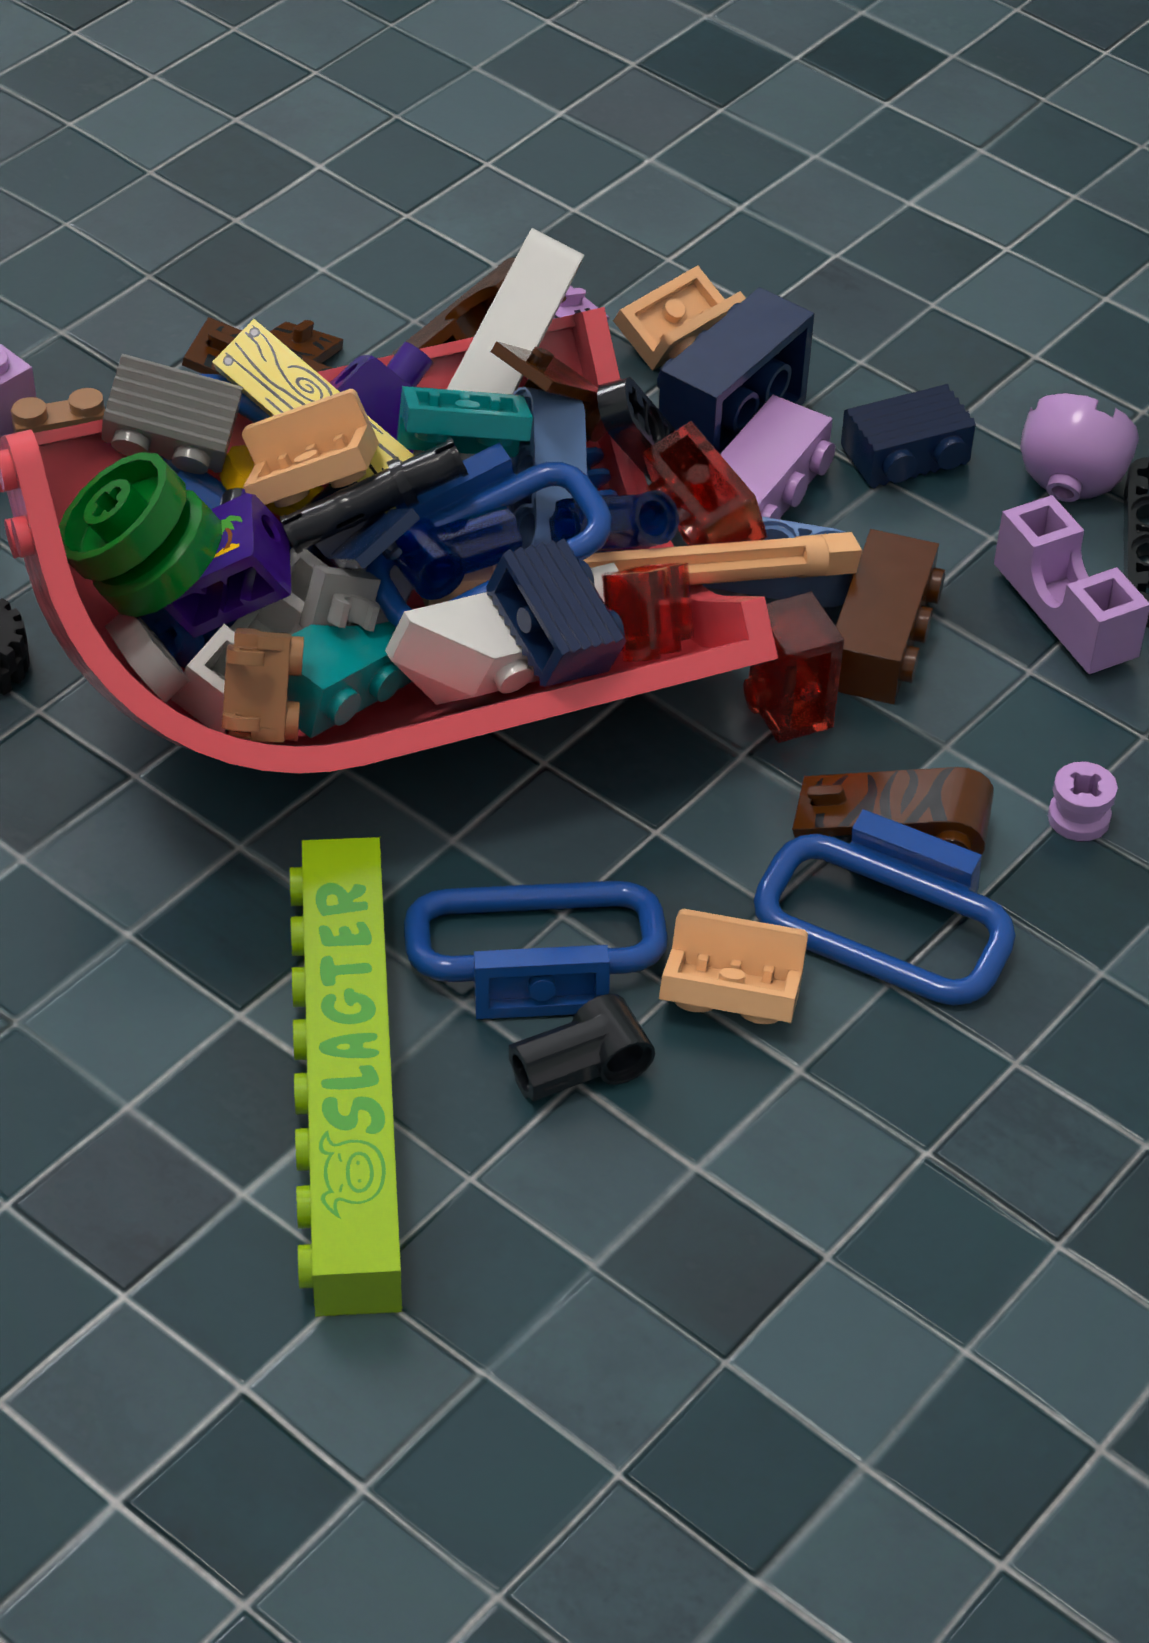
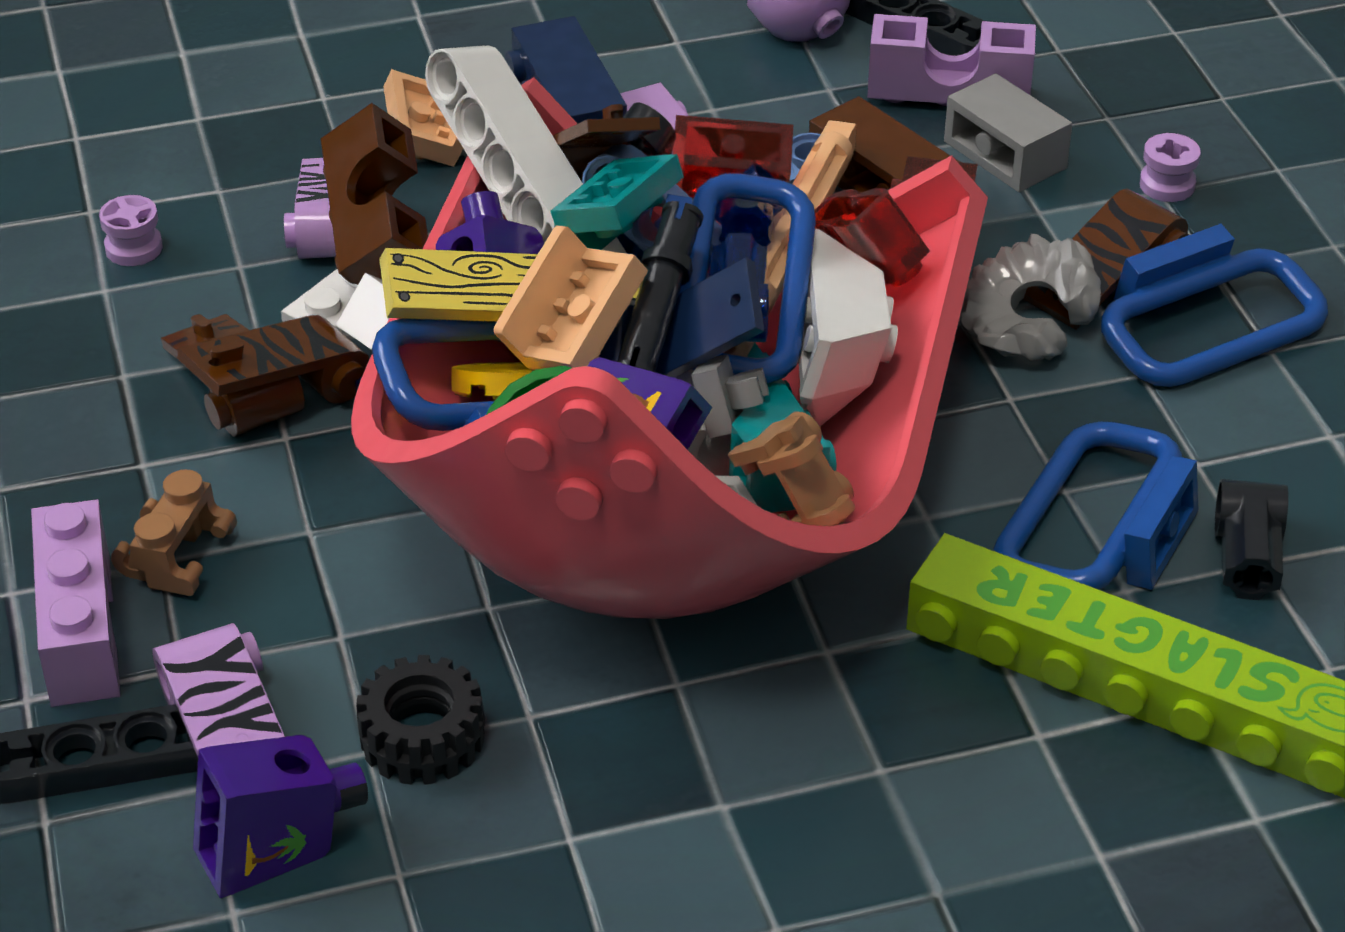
camera: 55 degrees left, 5 degrees down
light grey brick [101,354,243,474] -> none
dark blue brick [486,538,627,687] -> none
light nougat bracket [659,909,808,1024] -> none
dark blue brick [840,384,976,489] -> none
none -> lavender wheel [99,195,163,266]
none -> light grey brick [944,73,1073,192]
none -> light grey piece [959,234,1101,361]

